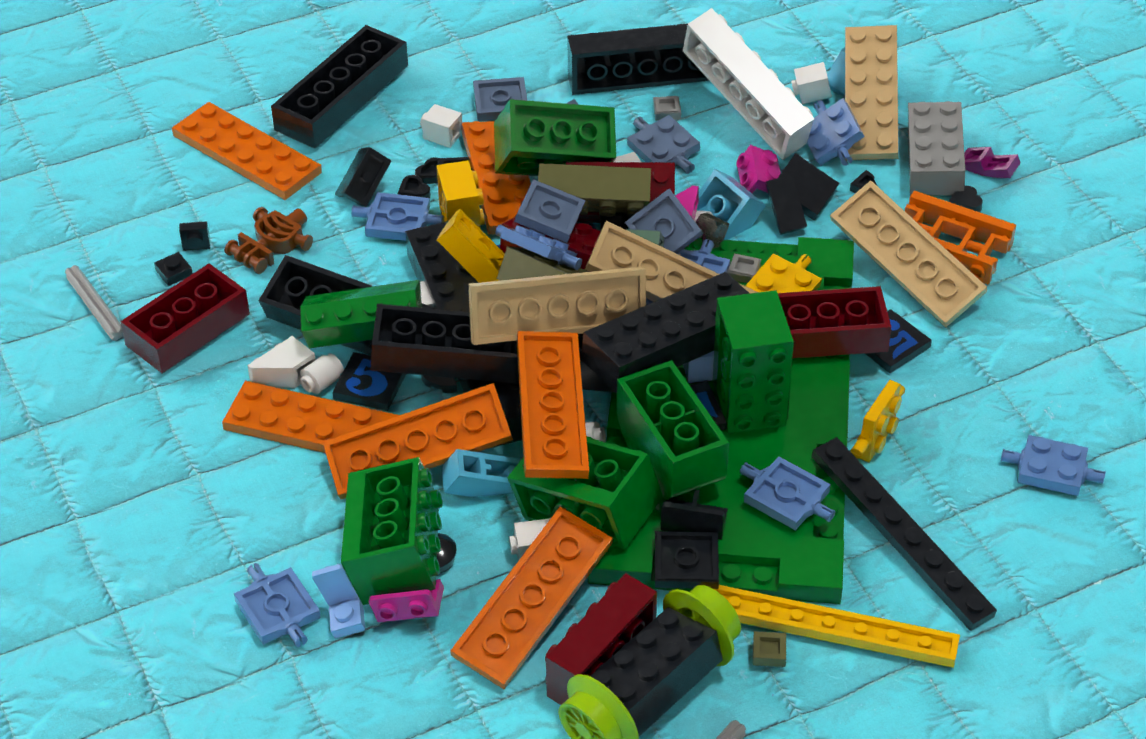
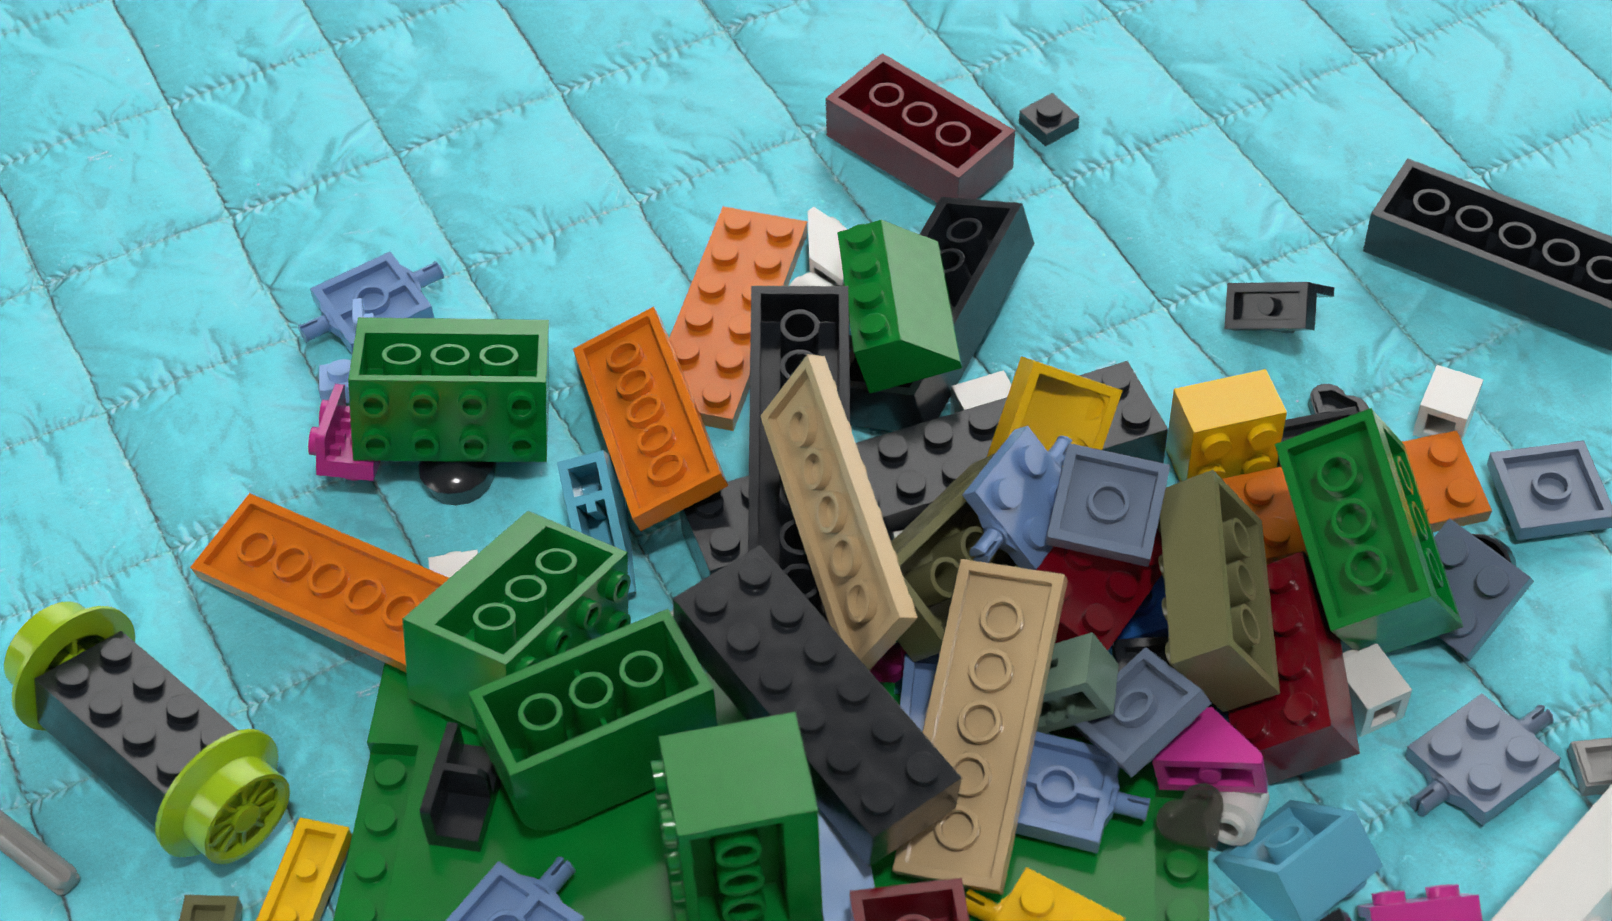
camera: 90 degrees right, 5 degrees up
light grey axle [65,265,124,341] -> none
orange plate [172,102,322,200] -> none
black plate [179,221,211,251] -> none
dark orange piece [224,207,313,274] -> none
medium blue plate [351,192,444,241] -> none
black tile [397,175,431,198] -> none
orange plate [517,331,589,479] -> none
dark red brick [545,573,657,705] -> none
black tile [655,531,719,589] -> none
light grey tile [727,253,762,283] -> none

